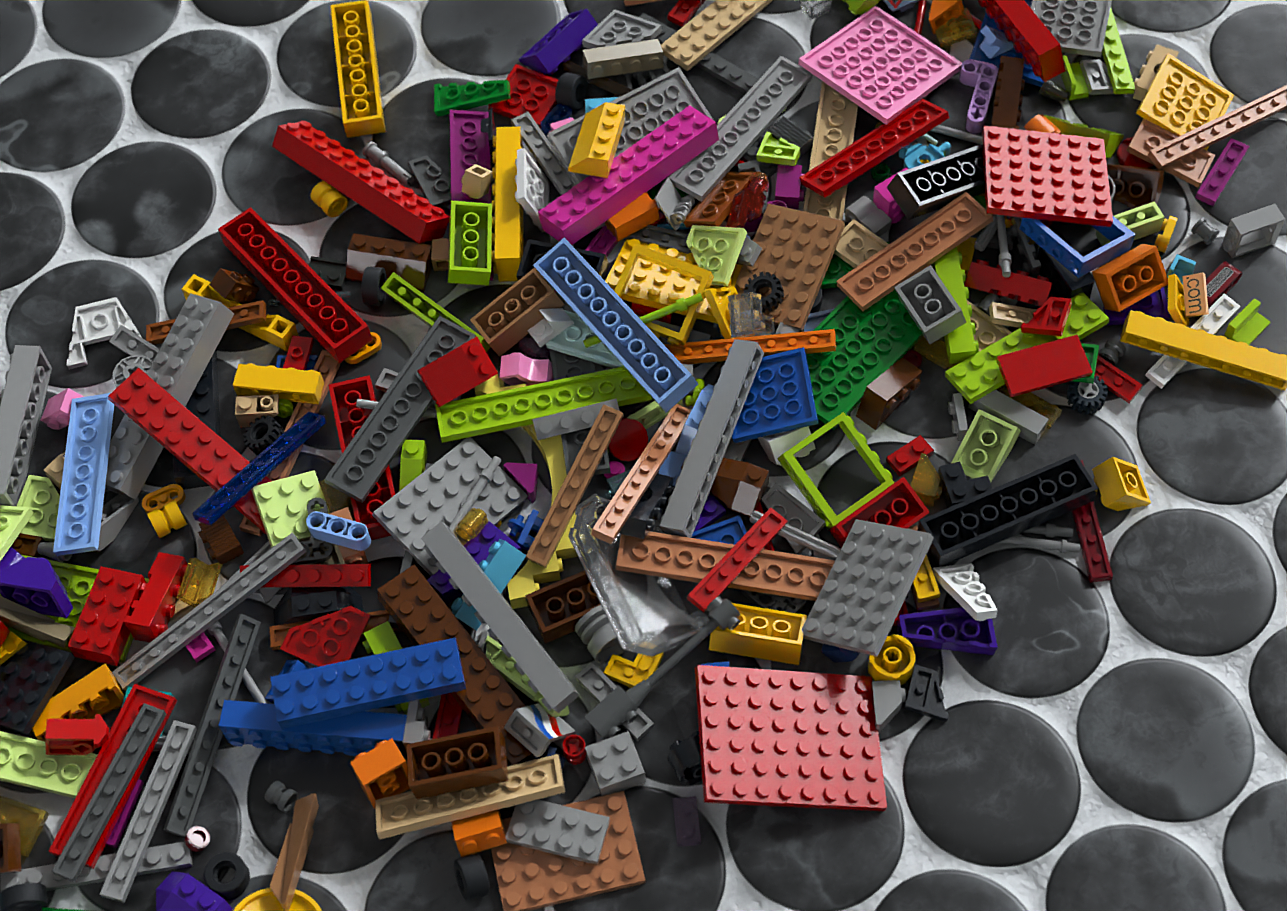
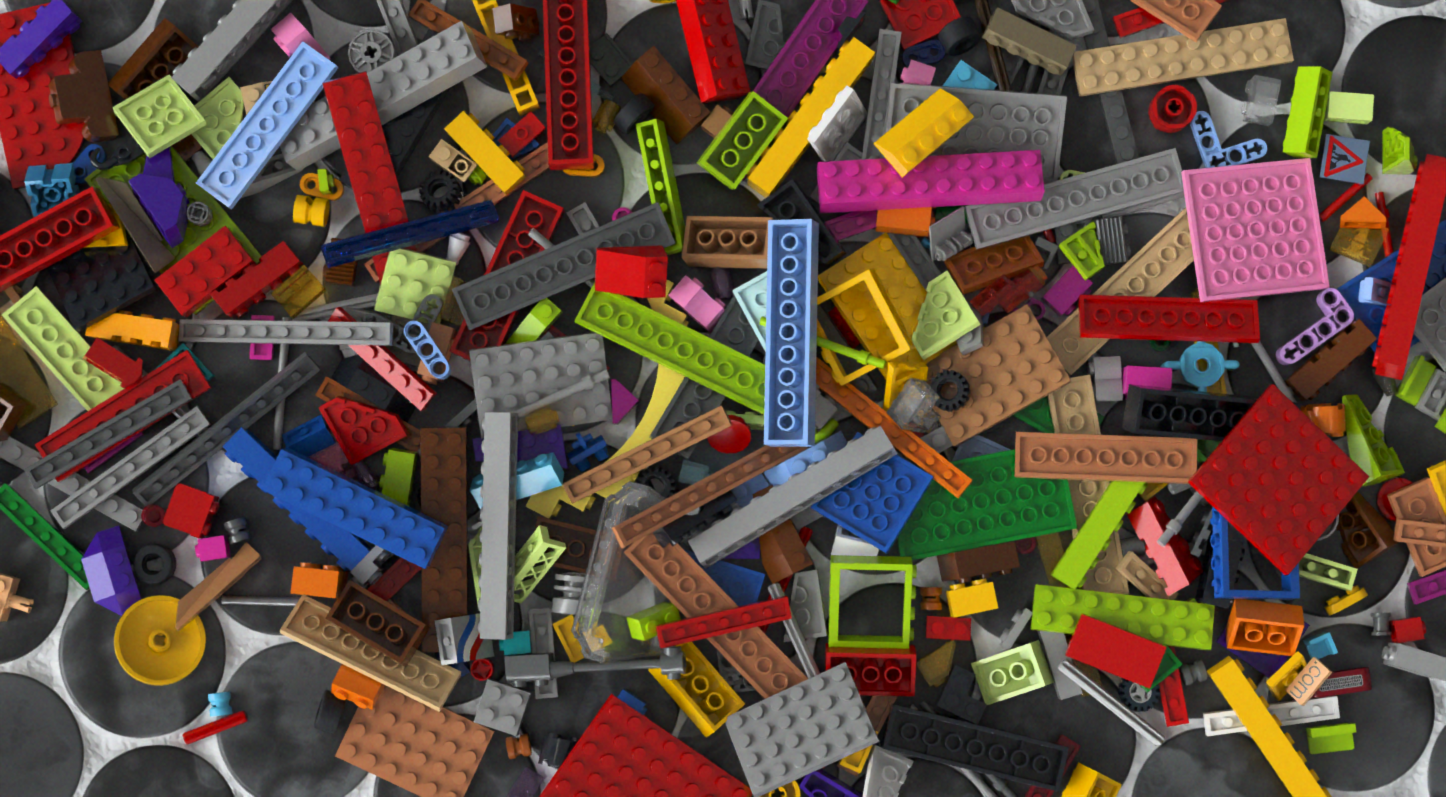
camera: 35 degrees right, 25 degrees up
tan brick [461,164,492,199] -> none
light grey plate [506,799,610,865] -> none
white slope [527,308,574,348] -> none
light grey plate [532,398,620,440] -> none
dark pink plate [604,461,625,482] -> none
light grey brick [894,265,967,344] -> none
red wing [1020,297,1072,336] -> none
none -> red bracket [163,483,219,539]
none -> light grey wheel [186,202,213,227]
none -> dark pink brick [195,535,231,562]
none -> flat silver bar [221,595,300,606]
none -> lime plate [317,168,335,195]
none -> white cone [446,231,470,265]
none -> teal brick [499,630,532,655]
none -> dark orange wheel [506,733,532,759]
none -> yellowish green fence [514,525,566,603]
none -> clear yellow brick [592,99,621,134]
none -> lime brick [626,602,681,641]
none -> dark orange wheel [920,587,942,610]
none -> yellow brick [945,578,998,618]
none -> light grey axle [1058,659,1165,746]
none -> light grey bar [1101,192,1185,219]
none -> red brick [1148,85,1197,133]
none -> light blue beam [1190,111,1267,168]
none -> red brick [1389,617,1426,643]

